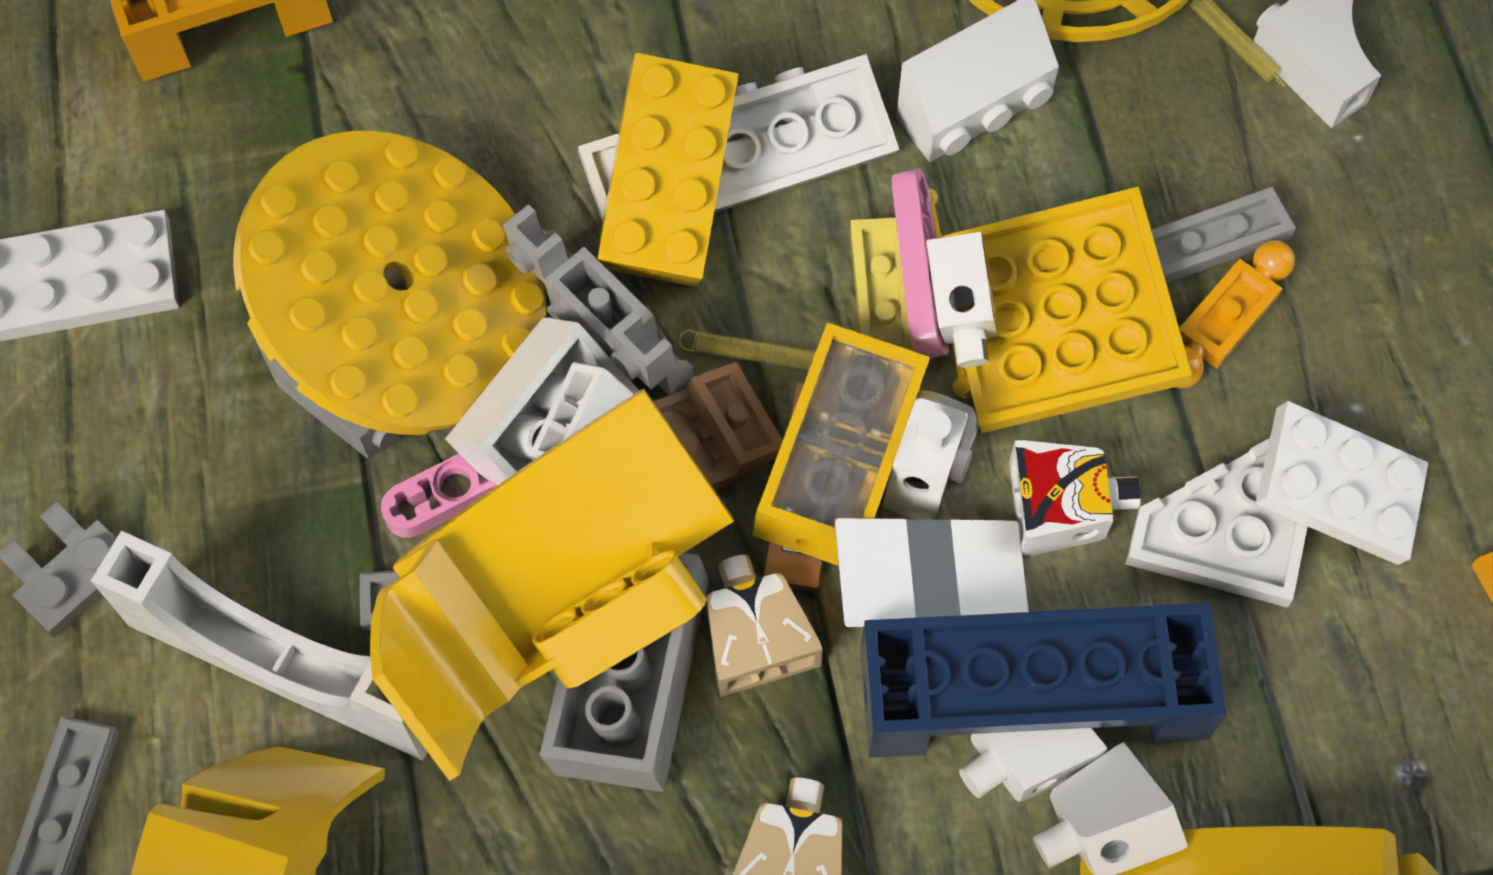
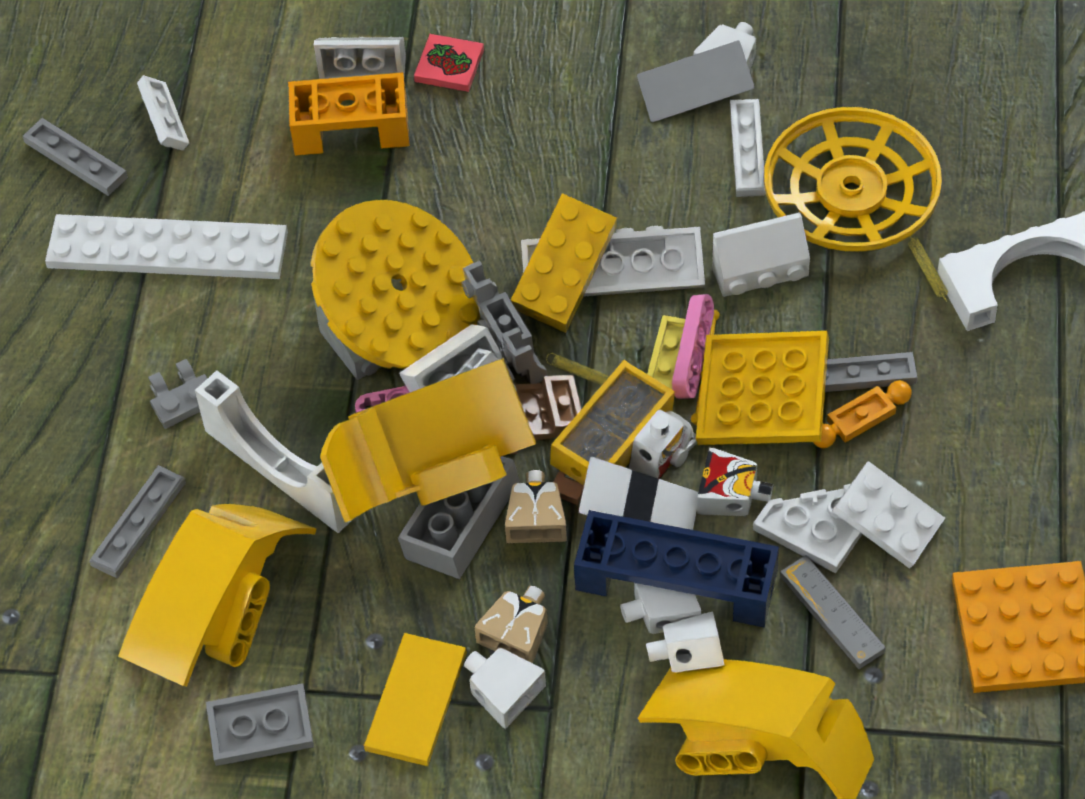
camera: 20 degrees right, 10 degrees down
white torso [926,232,998,368] -> none
none -> light grey tile [780,555,886,669]

